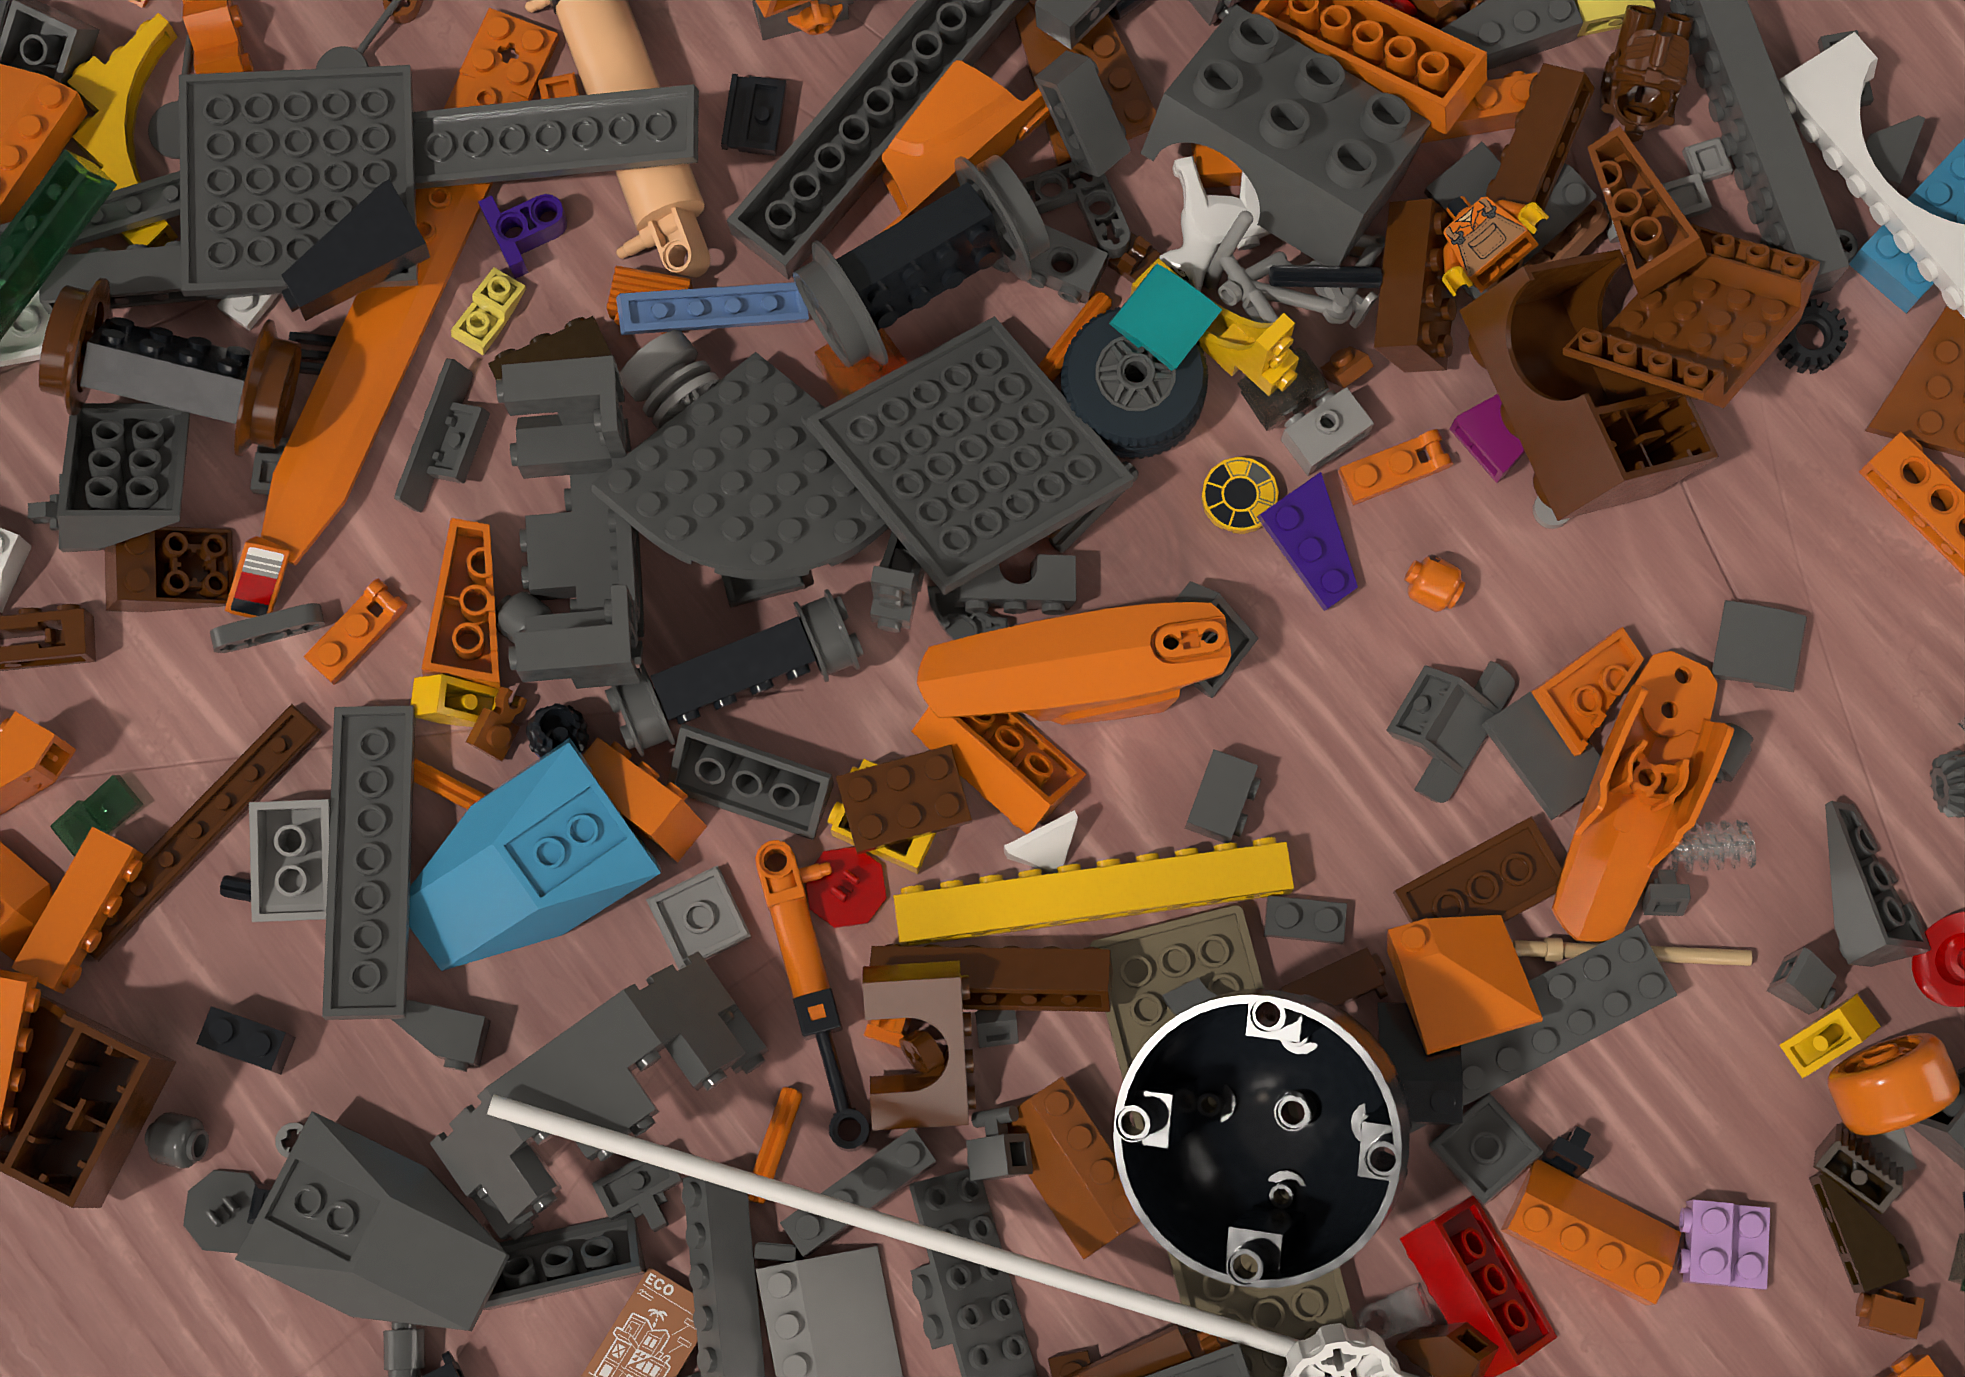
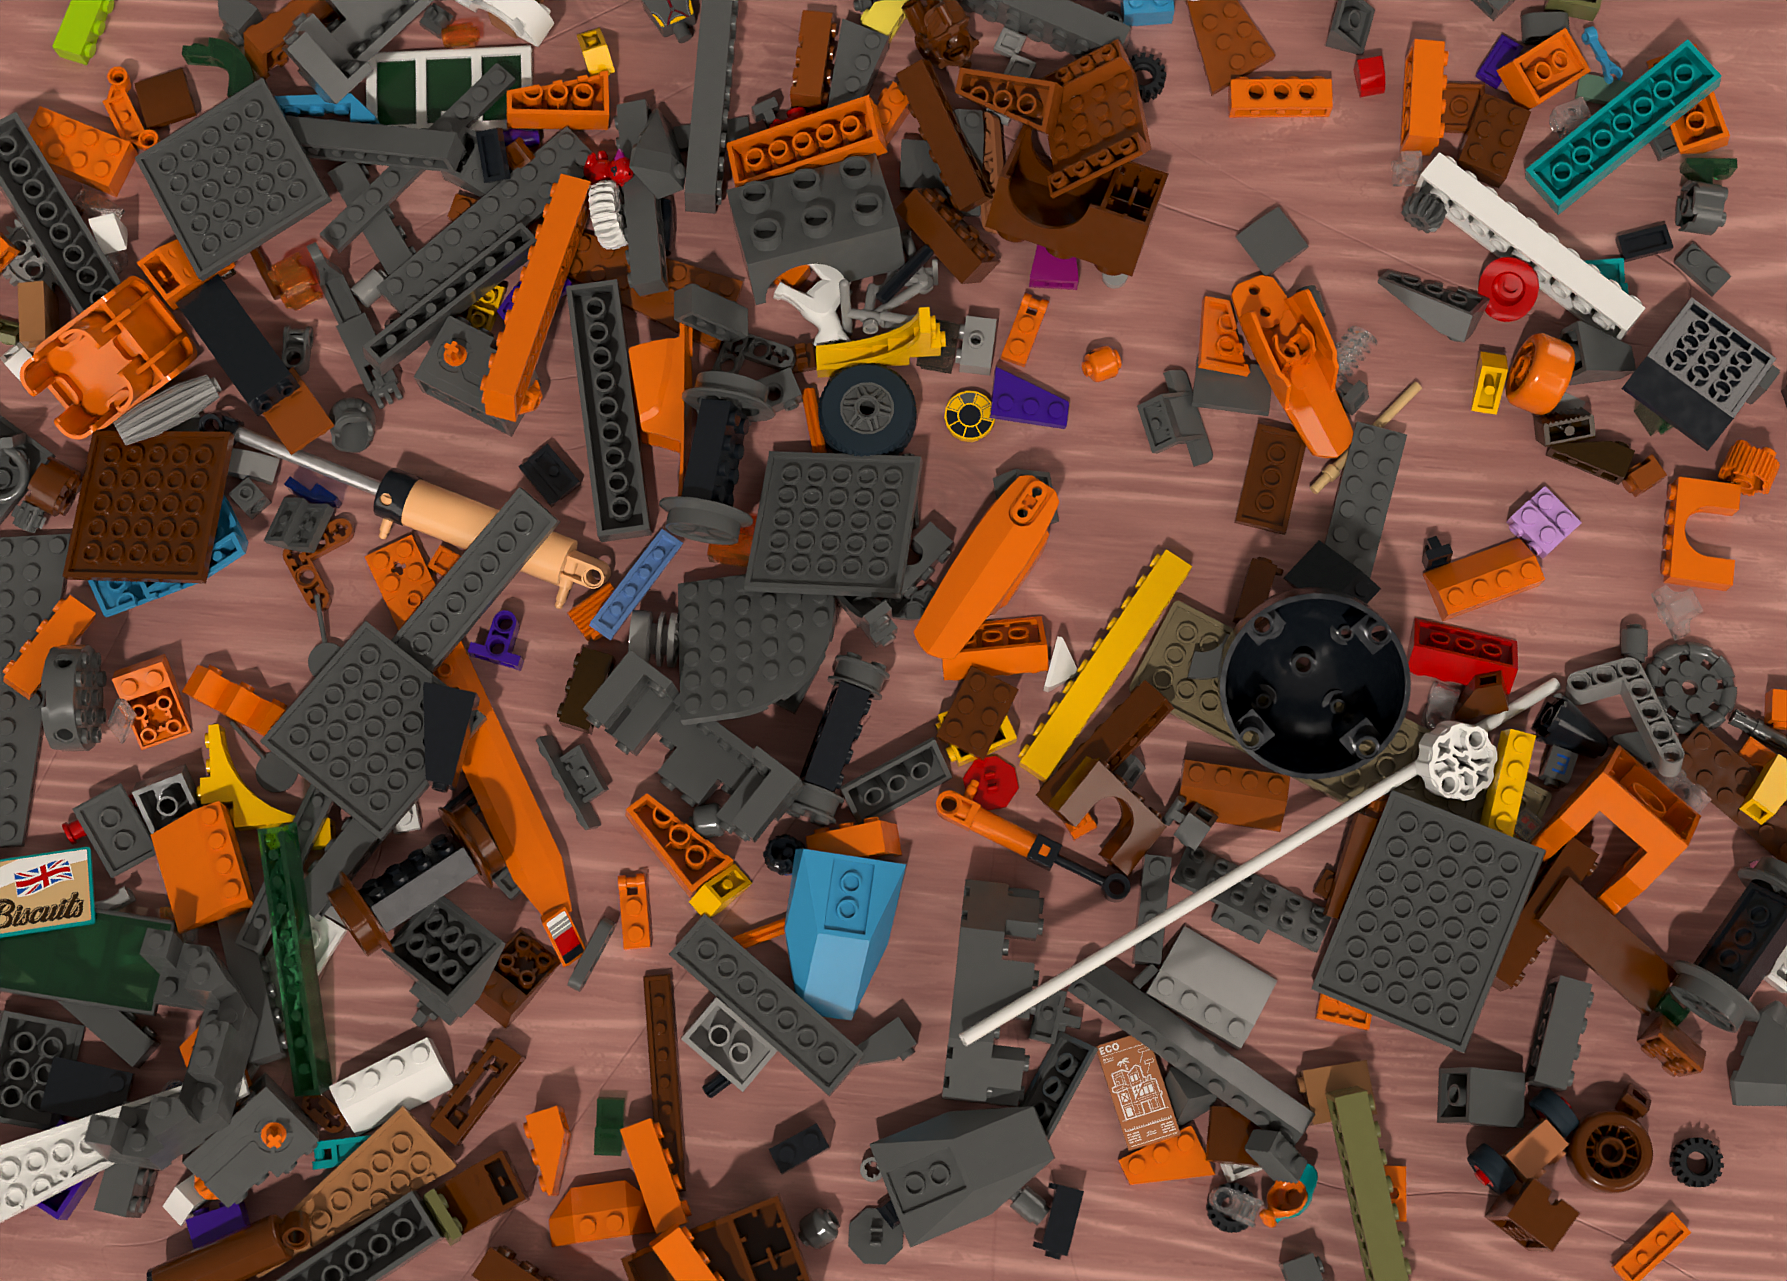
camera: 45 degrees left, 0 degrees up
light yellow slope [451,267,526,355] -> none
dark orange plate [466,686,528,762] -> none
light grey tile [646,865,752,970] -> none
orange axle [747,1087,802,1204] -> none
reddish brown beam [899,1029,945,1073] -> none
teal slope [1109,264,1222,371] -> none
dark grey brick [1184,749,1261,843] -> none
dark grey plate [1263,896,1347,945] -> none
dark orange plate [1320,346,1374,388] -> none
orange slope [1387,915,1543,1055] -> none
dark grey tile [1429,1093,1544,1207] -> none
torso [1442,196,1549,297] -> none
dark grey slope [1767,947,1837,1015] -> none

